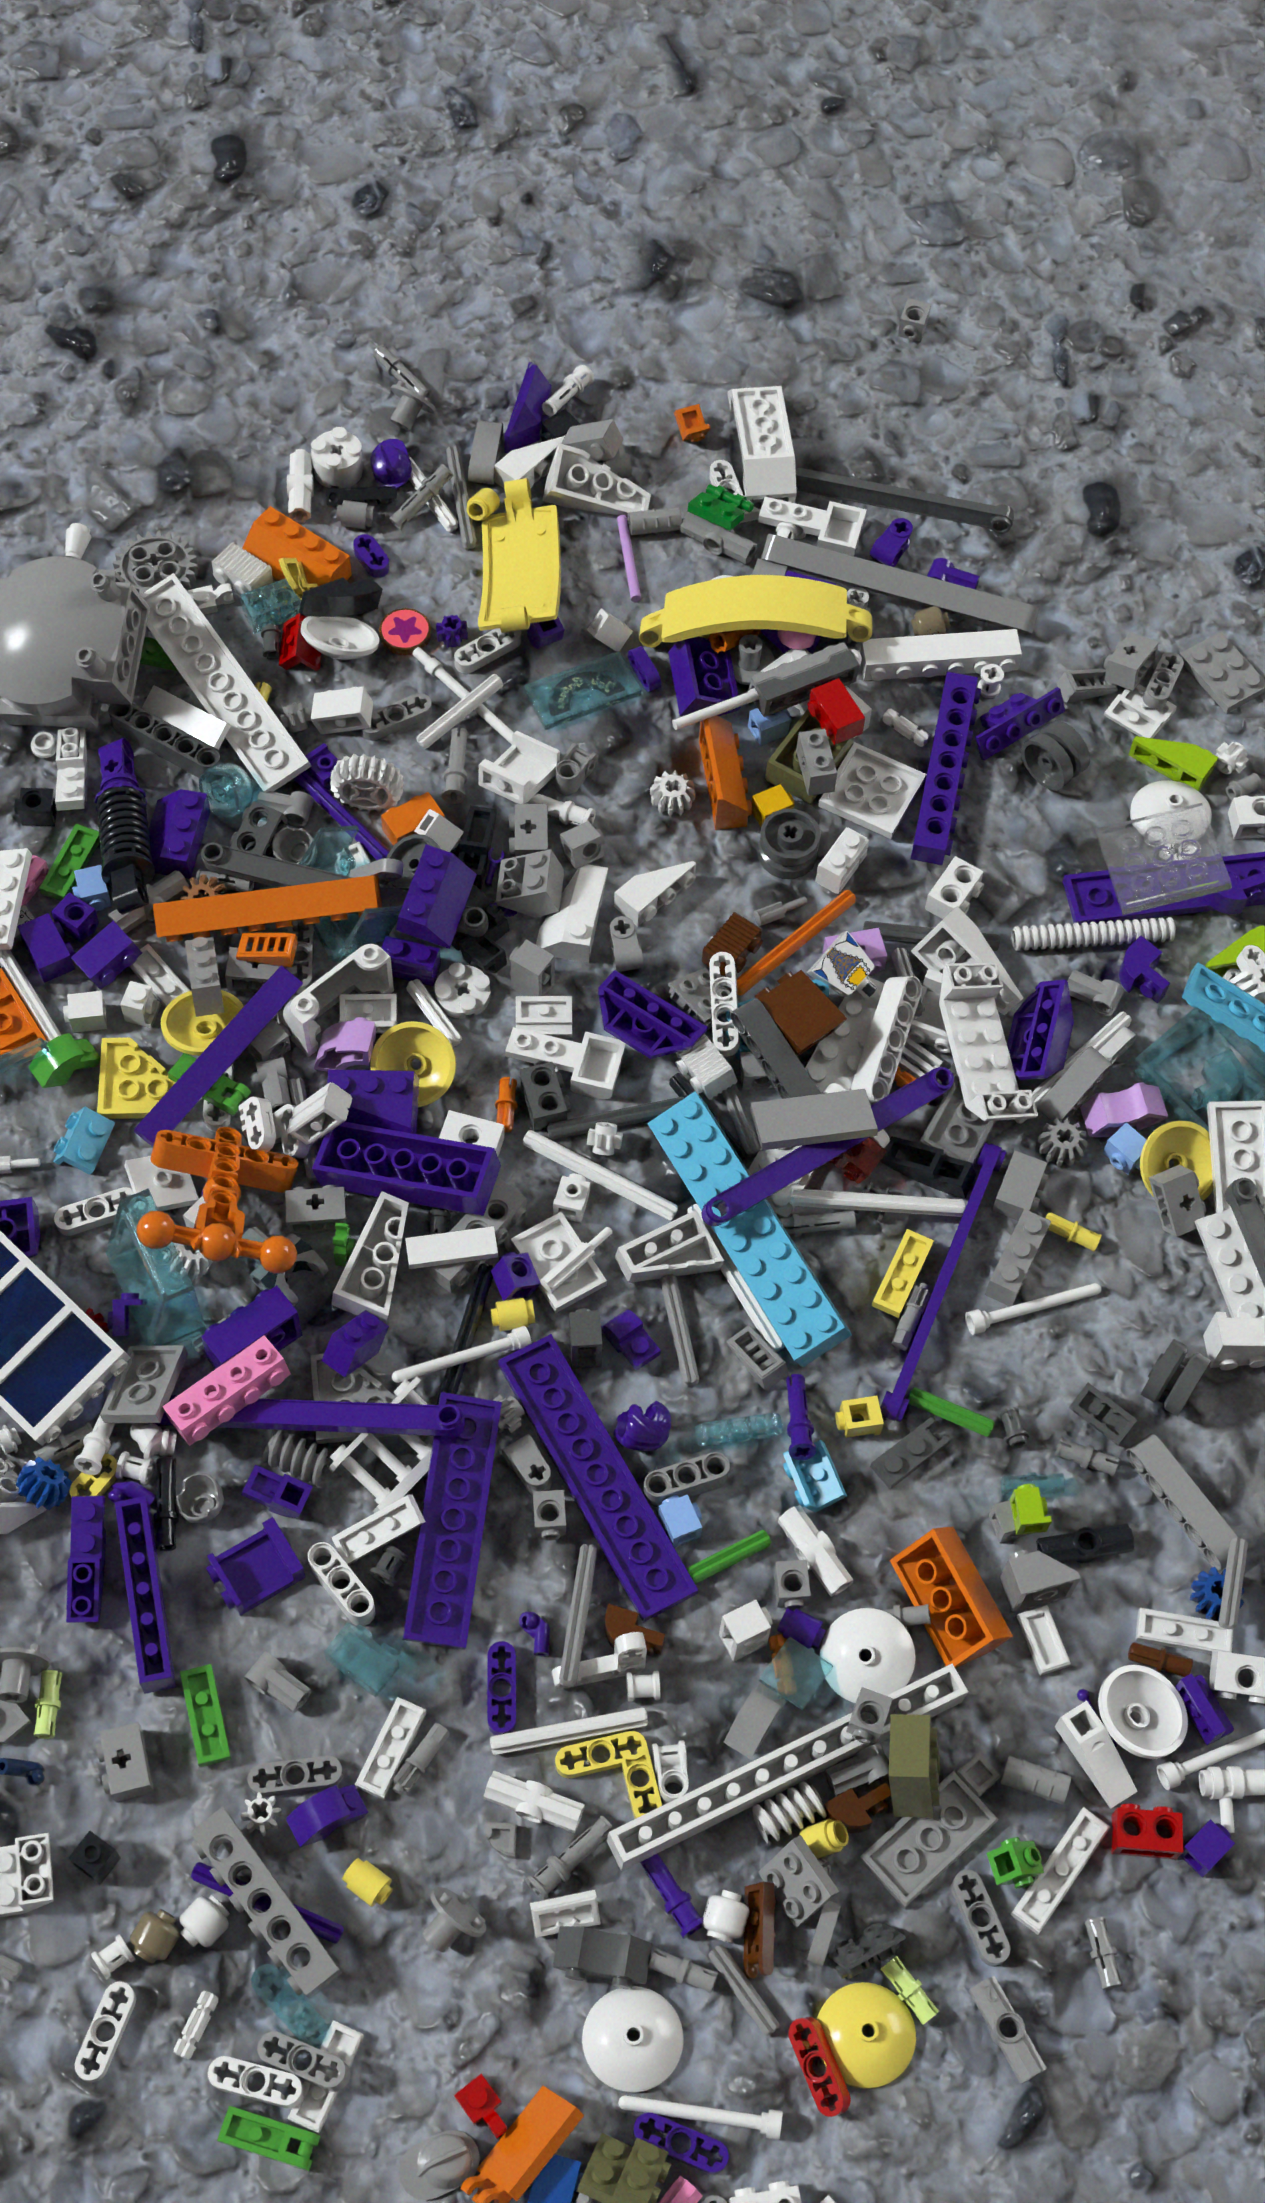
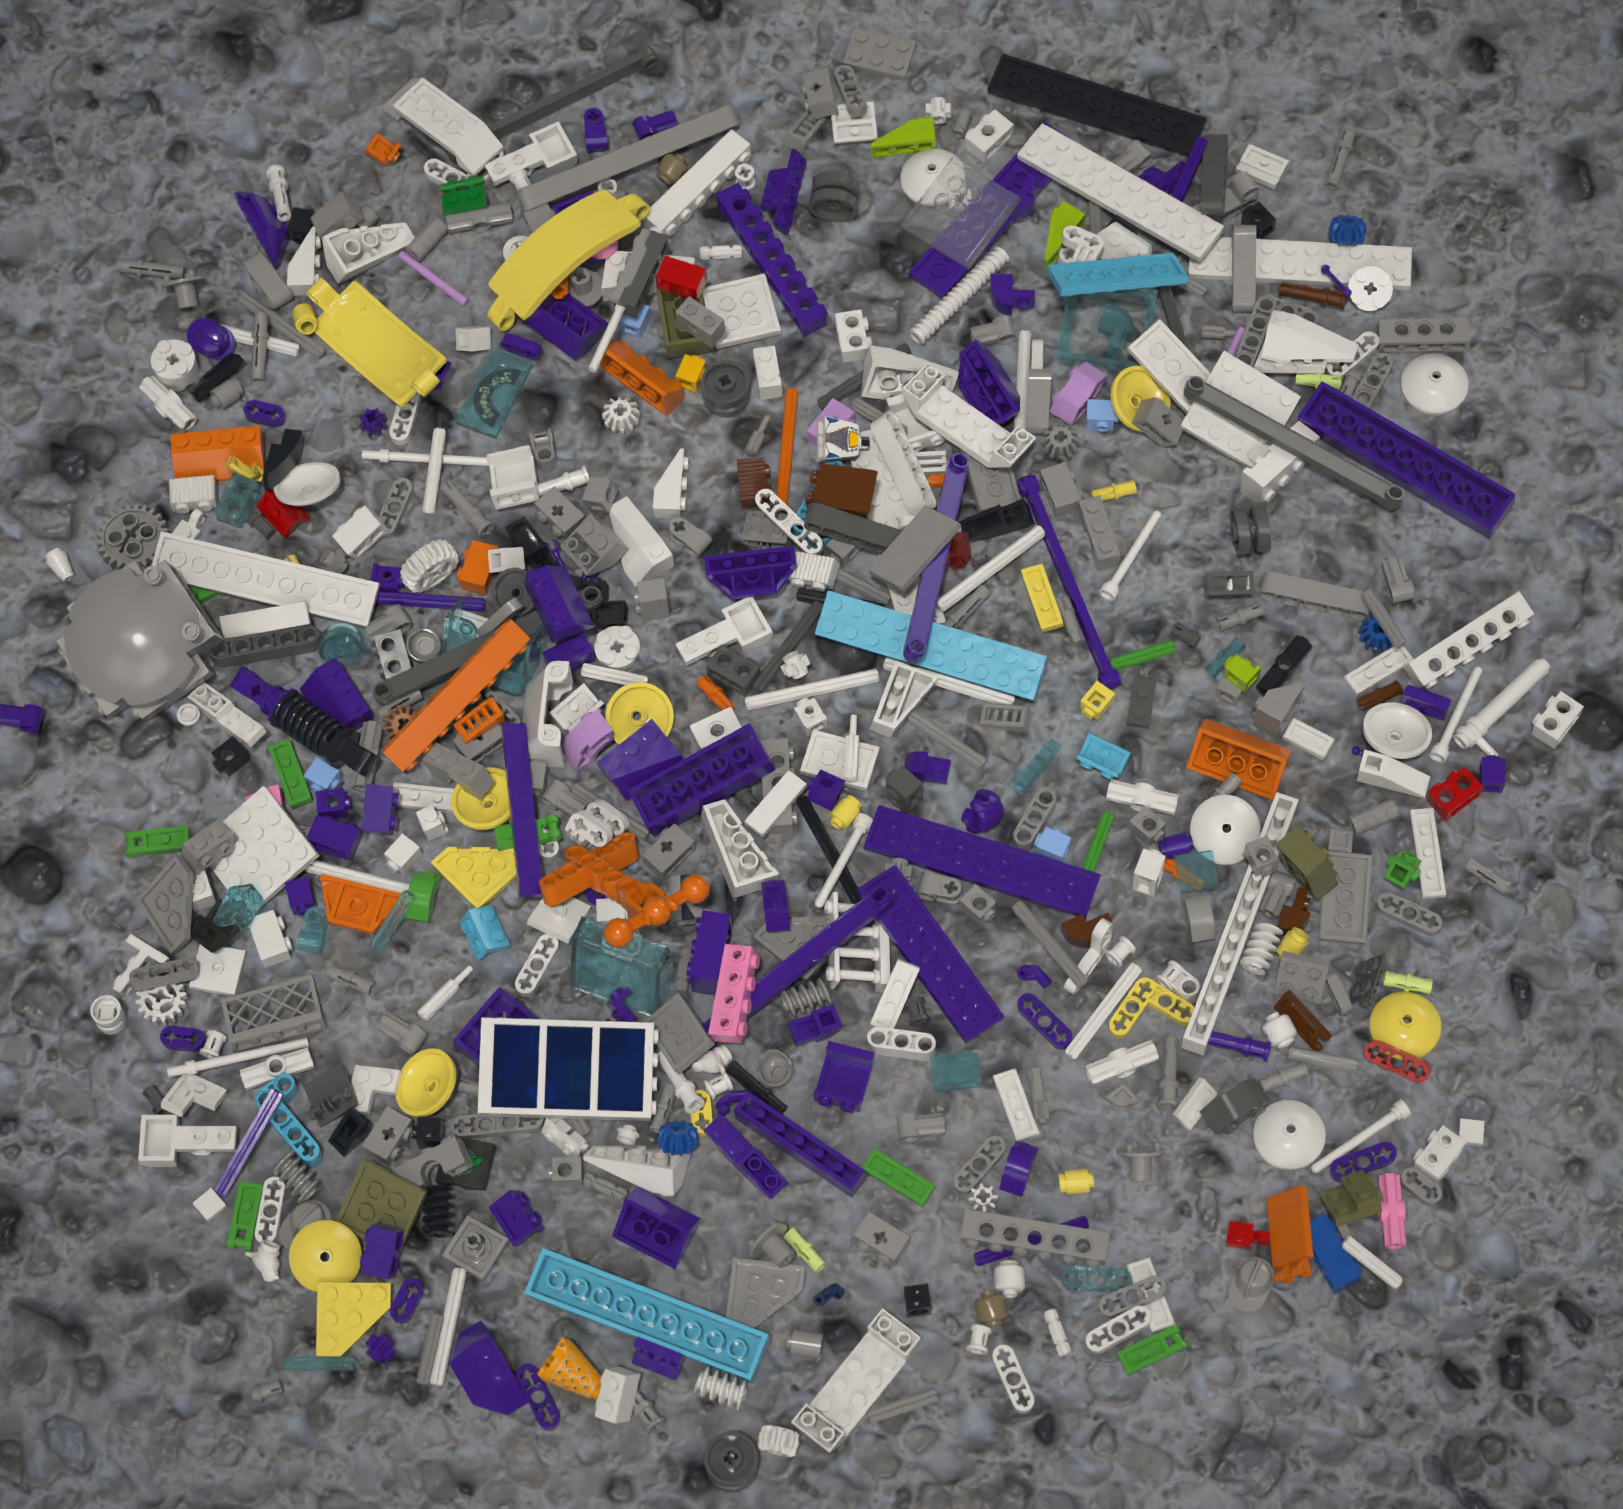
camera: 35 degrees left, 5 degrees up
white brick [288,1082,352,1145] -> none
bright green plate [333,1222,356,1266] -> none
tile [379,608,432,656] -> none
white plate [516,996,572,1038] -> none
dark purple pin [786,1374,816,1461] -> none
light grey piece [969,1976,1047,2084] -> none

